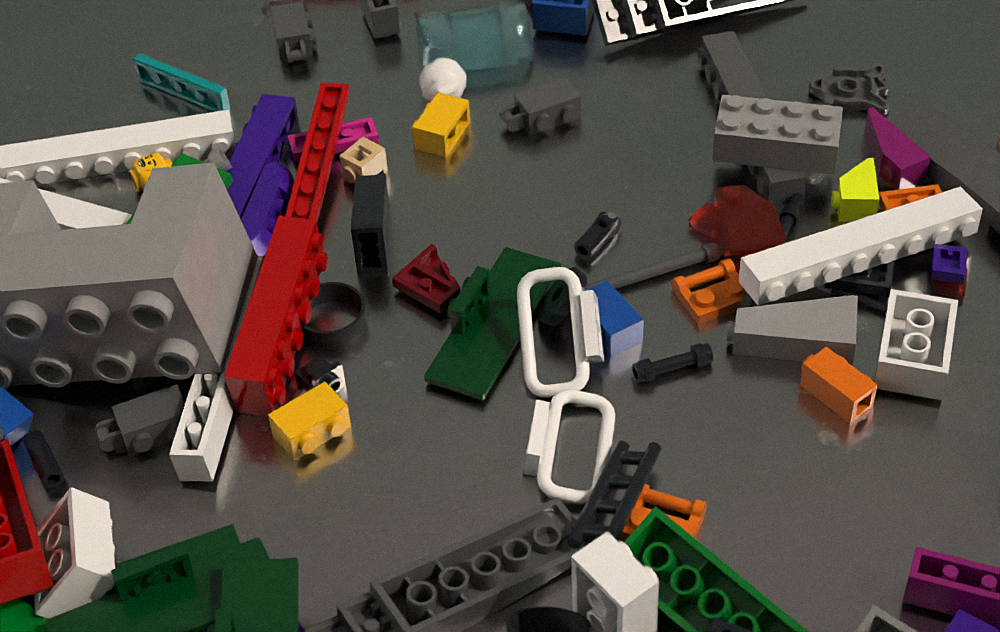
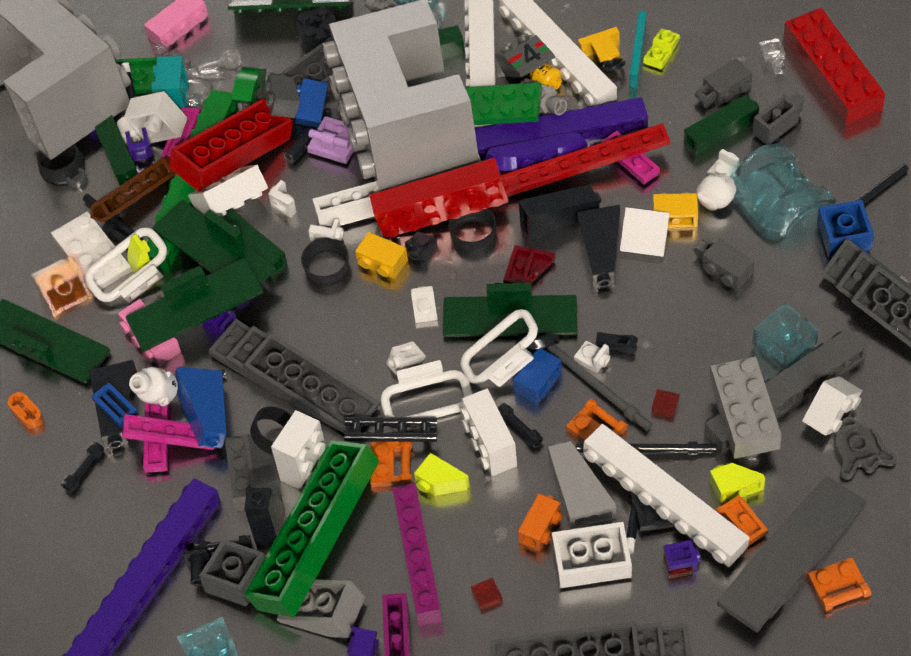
camera: 70 degrees right, 10 degrees up
dark grey brick [94,384,185,456] -> none
tan brick [339,137,388,183] -> none
clear red slope [714,185,787,257] -> none
magenta slope [864,107,931,190] -> none
none -> white bracket [268,180,296,218]
none -> black tyre [301,238,349,285]
none -> lavender plate [307,116,353,164]
none -> white bracket [308,219,344,242]
none -> white bracket [386,341,426,376]
none -> magenta brick [392,483,442,626]
none -> white bracket [411,286,437,323]
none -> neon yellow slope [414,453,470,496]
none -> white brick [460,388,517,477]
none -> clear red tile [471,577,503,610]
none -> dark grey slope [494,33,556,77]
none -> white bracket [574,341,610,373]
none -> black slope [577,205,620,288]
none -> yellow piece [578,27,626,72]
none -> white tile [620,207,670,257]
none -> neon yellow slope [643,29,680,70]
none -> dark green brick [684,94,759,156]
none -> white bracket [706,149,739,178]
none -> clear light blue piece [752,302,819,368]
none -> white brick [802,376,863,436]

